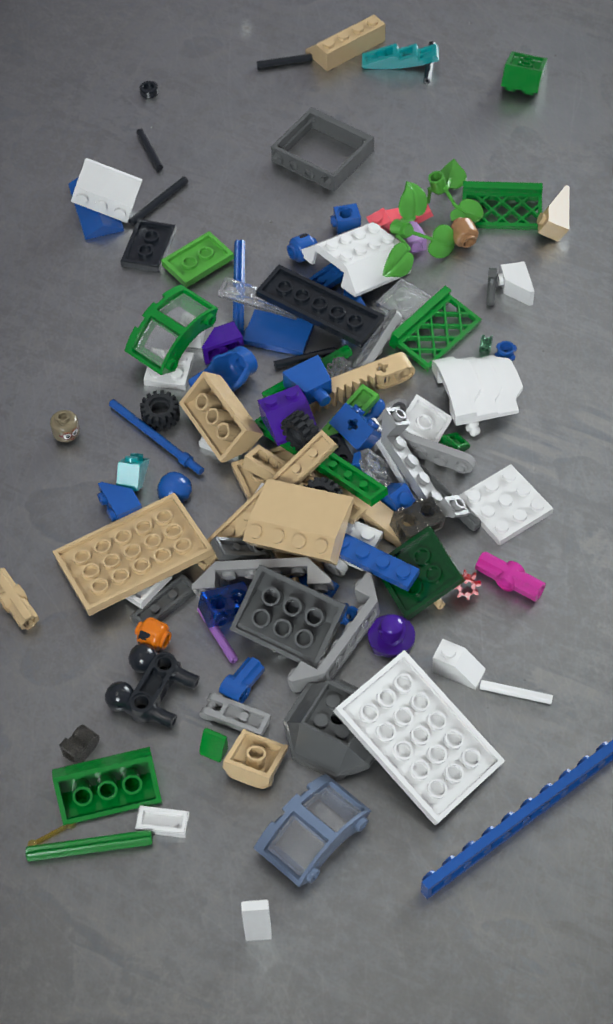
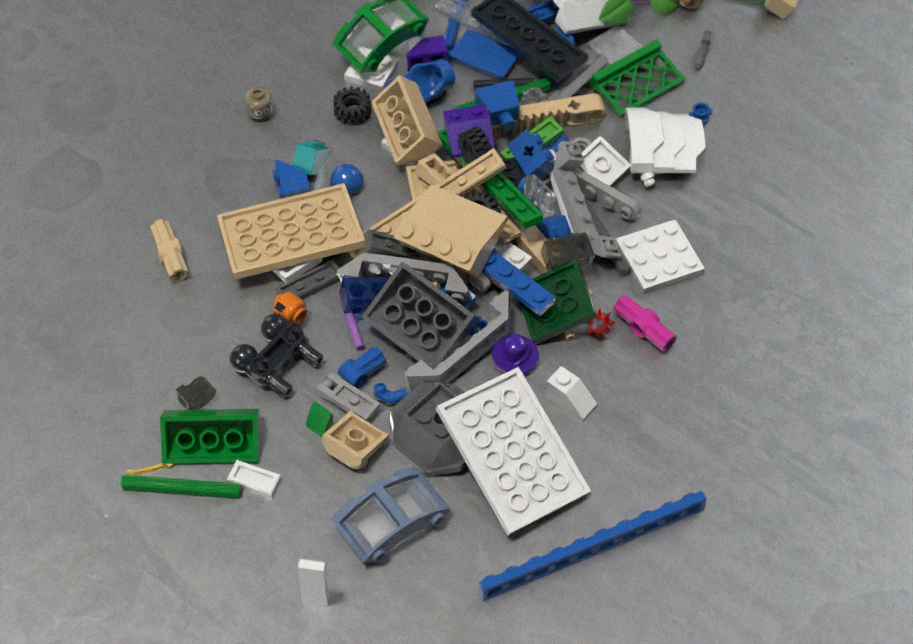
camera: 10 degrees right, 0 degrees up
blue bar [109,399,204,475] -> none
green slope [439,432,471,452] -> none
clear green bush [479,335,493,355] -> none
white bar [480,680,553,705] -> none
white slope [497,261,535,306] -> none
none -> blue arm [374,383,408,404]

